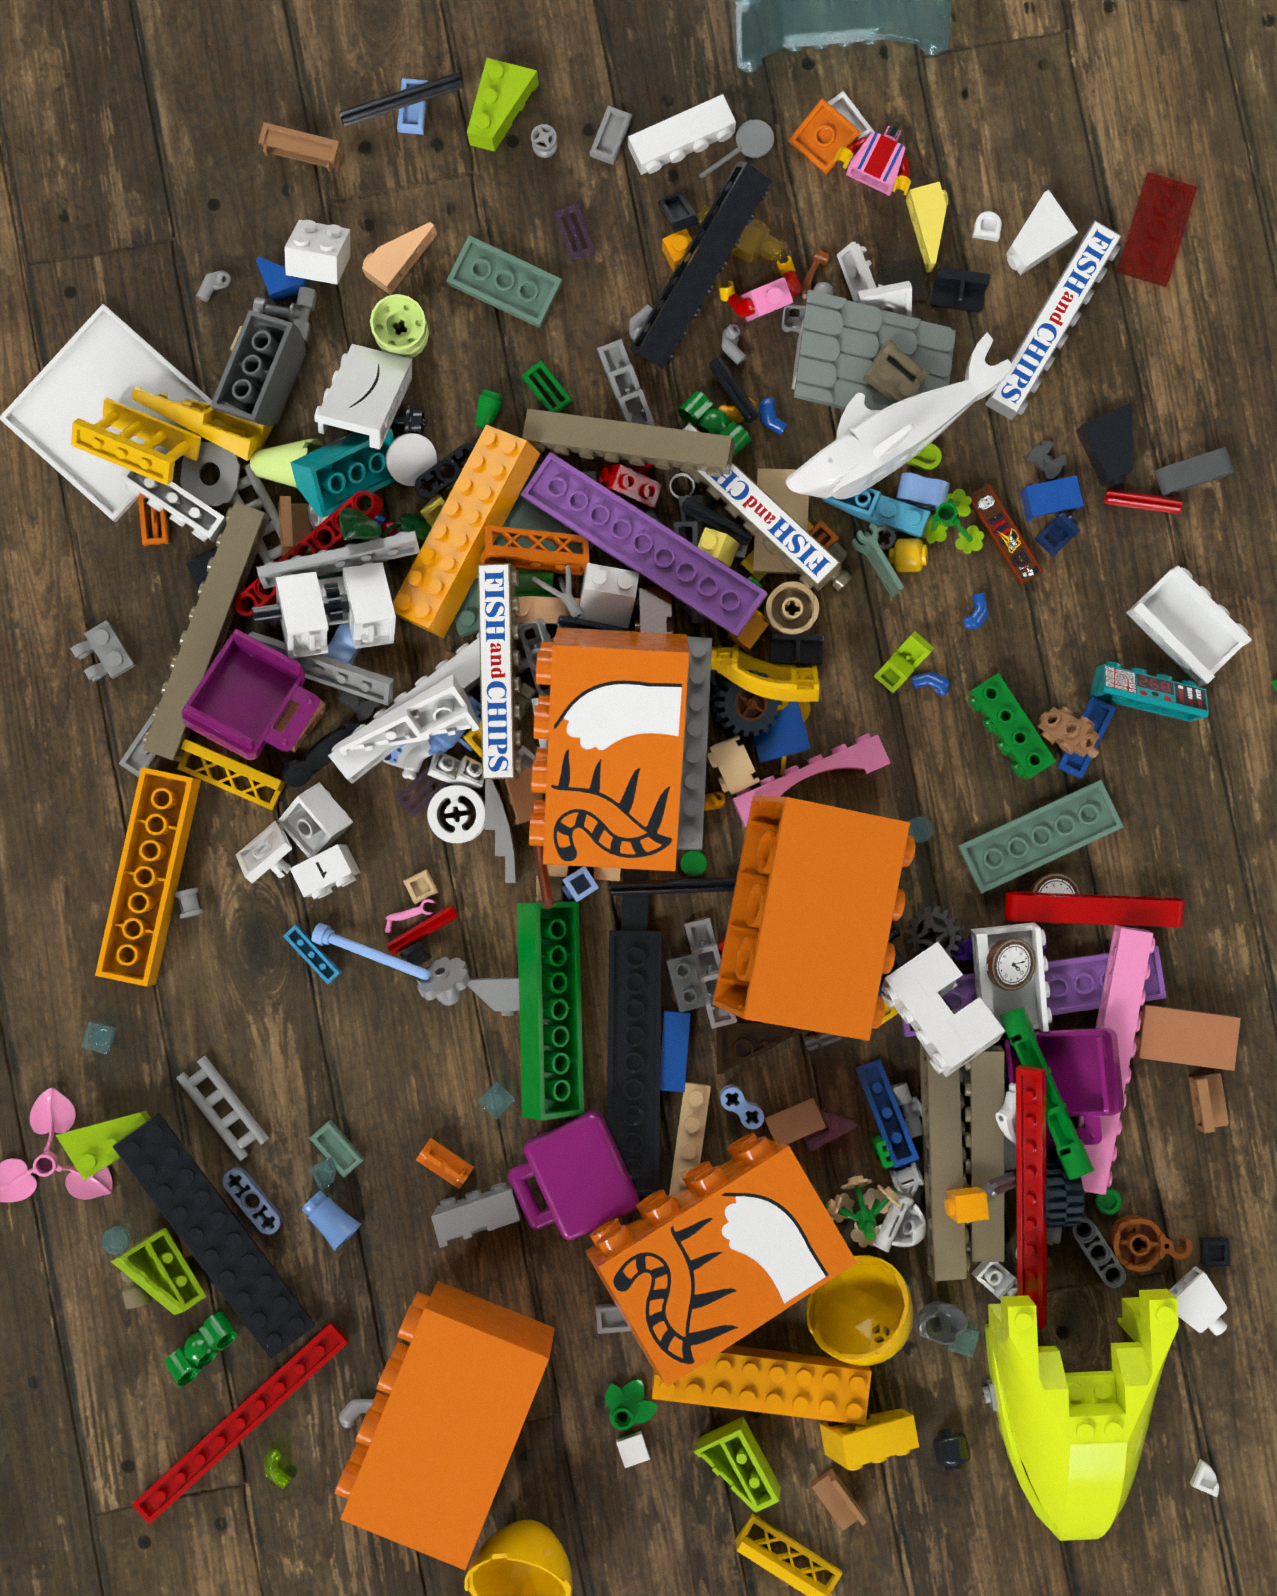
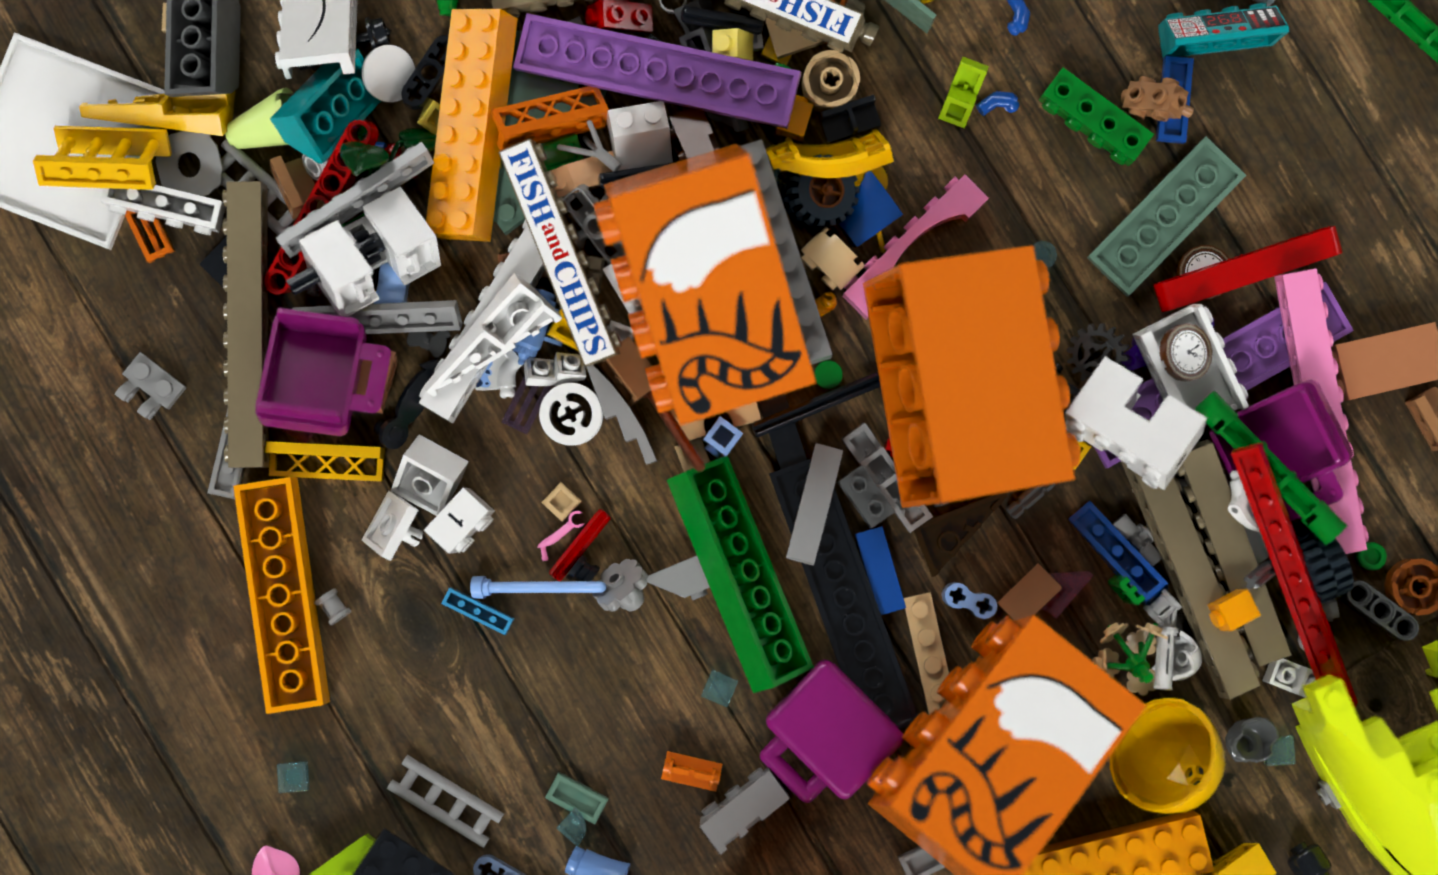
camera: 25 degrees left, 0 degrees up
none -> light grey slope [786,443,843,565]

